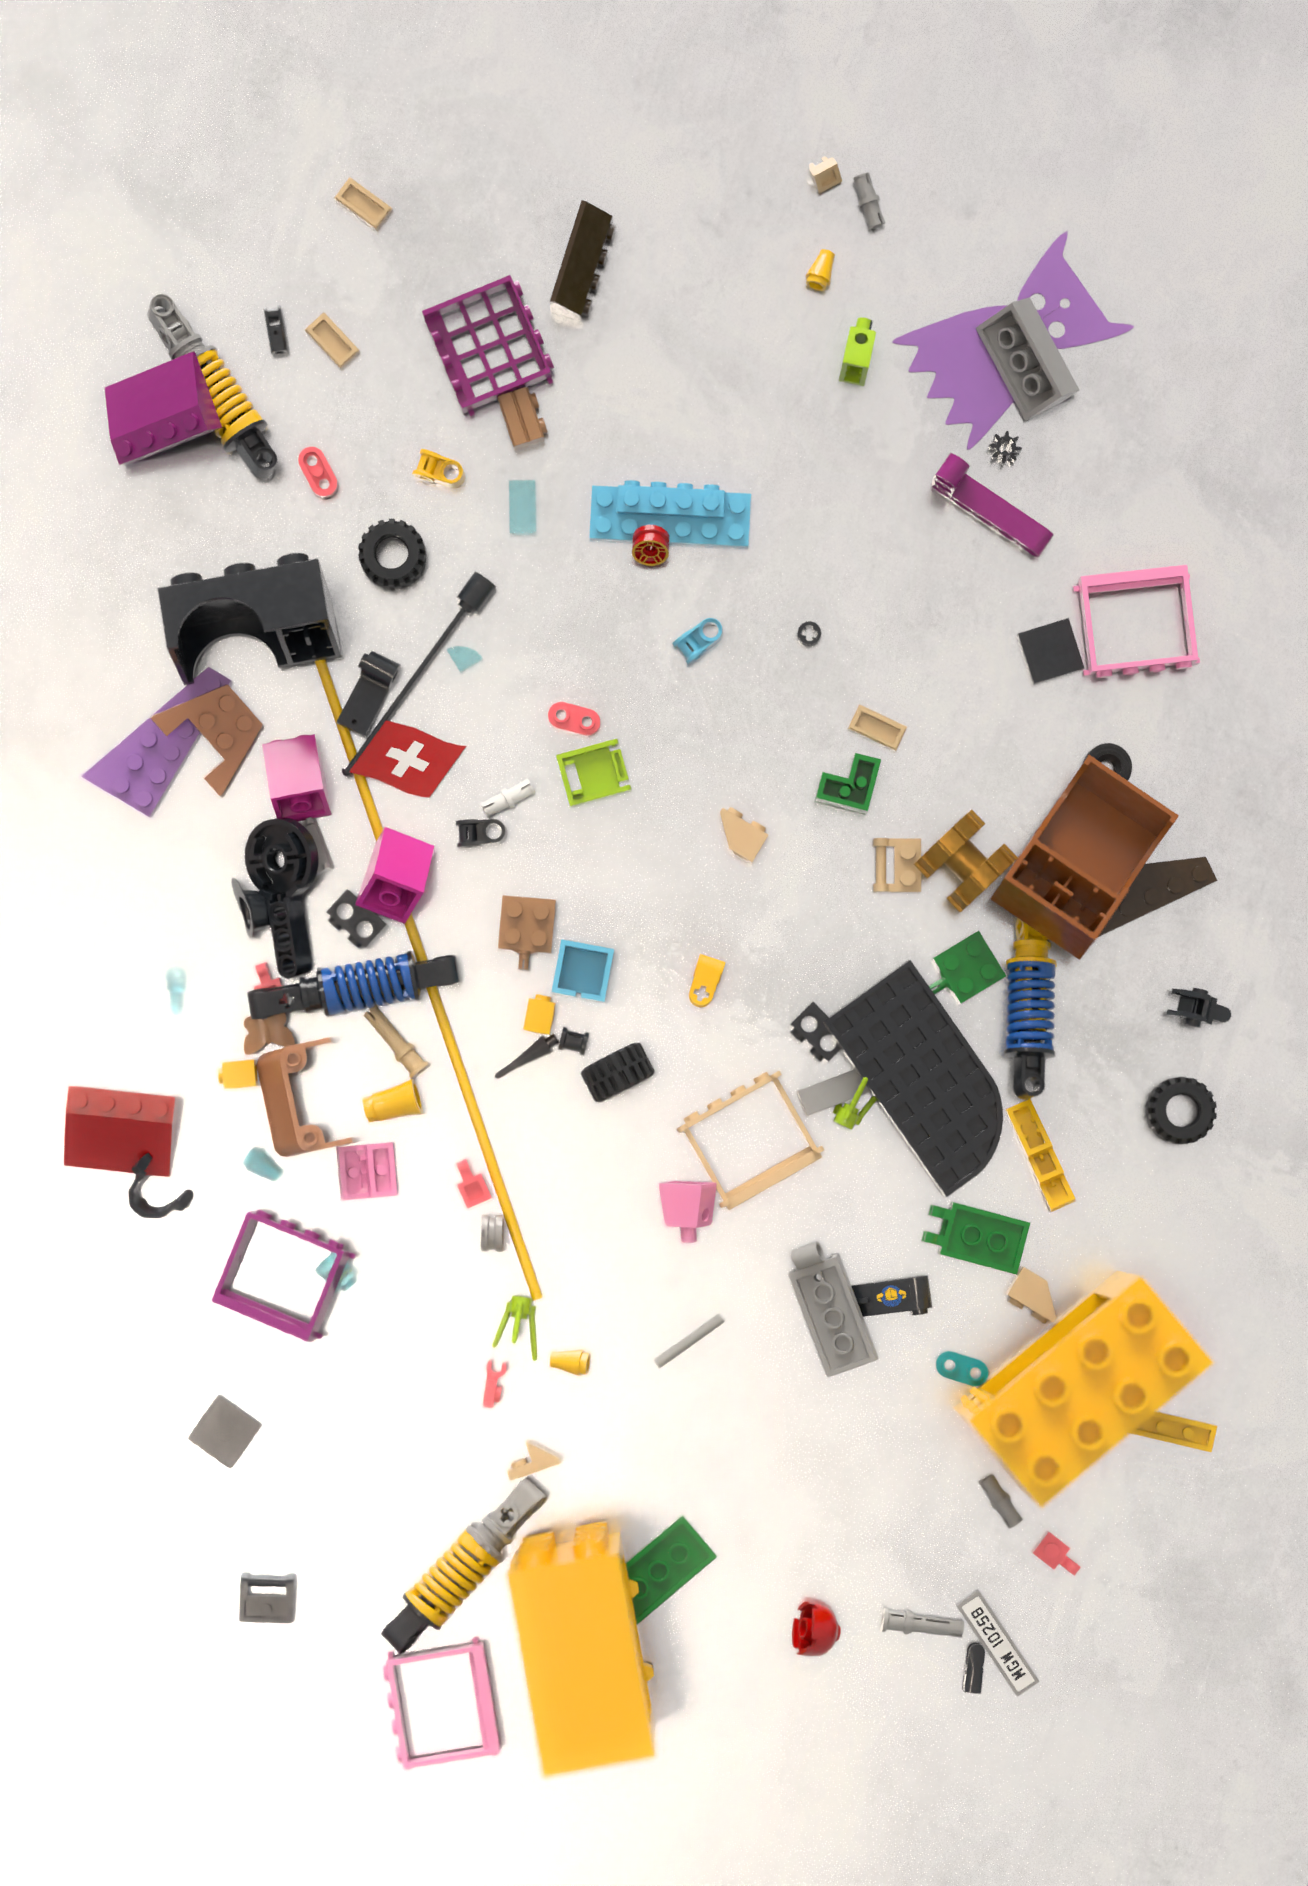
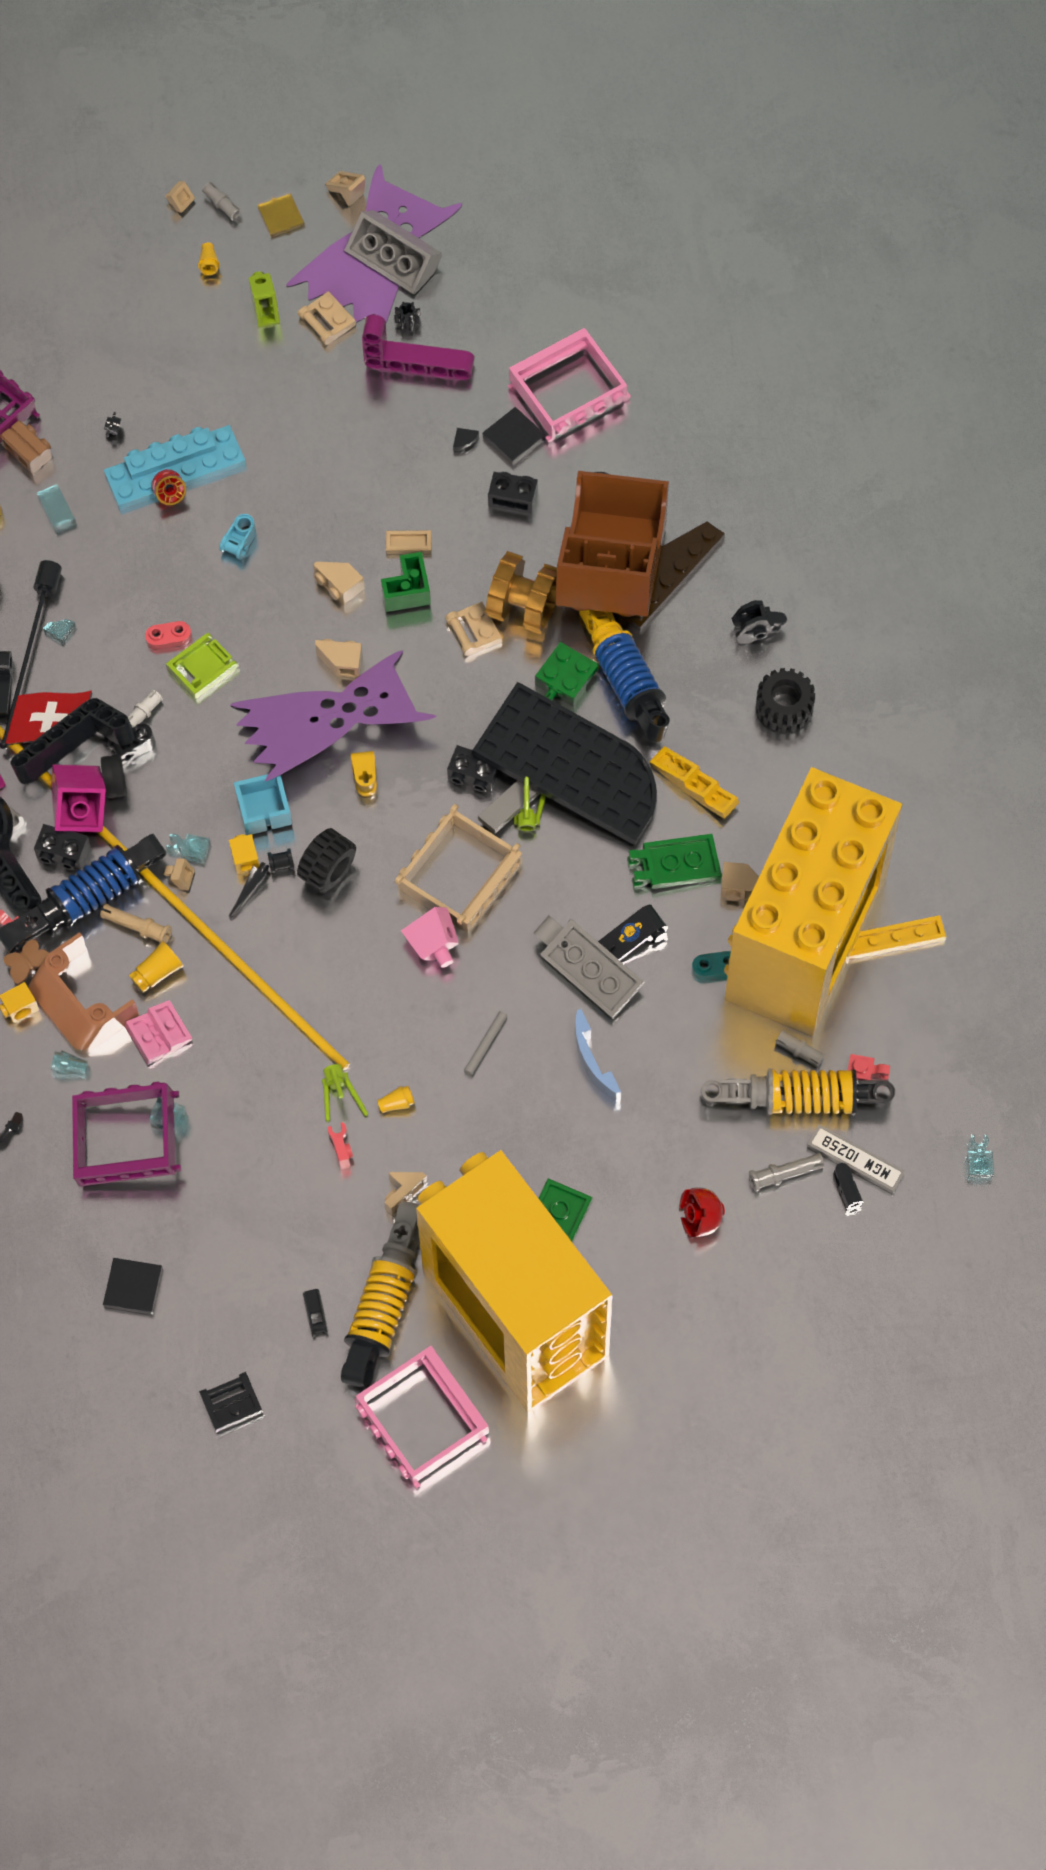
camera: 25 degrees left, 20 degrees down
coral plate [456,1159,492,1209] -> none
light grey wheel [480,1215,504,1252] -> none
medium nougat plate [498,895,556,970] -> none
dark brown slope [550,200,616,322] -> none
black bush [797,621,821,647] -> none
none -> black beam [10,698,136,784]
none -> black tyre [101,754,127,798]
none -> black plate [104,412,121,437]
none -> tan tile [164,858,195,891]
none -> clear light blue plate [166,834,211,863]
none -> medium lavender piece [231,650,437,781]
none -> clear yellow piece [257,194,305,237]
none -> tan plate [298,291,356,345]
none -> black bar [303,1289,328,1336]
none -> tan slope [313,562,365,605]
none -> tan slope [325,171,365,206]
none -> black tile [453,428,479,451]
none -> black brick [488,471,538,514]
none -> light blue slope [575,1009,621,1102]
none -> piece [700,1068,895,1115]
none -> clear light blue plate [967,1135,994,1178]

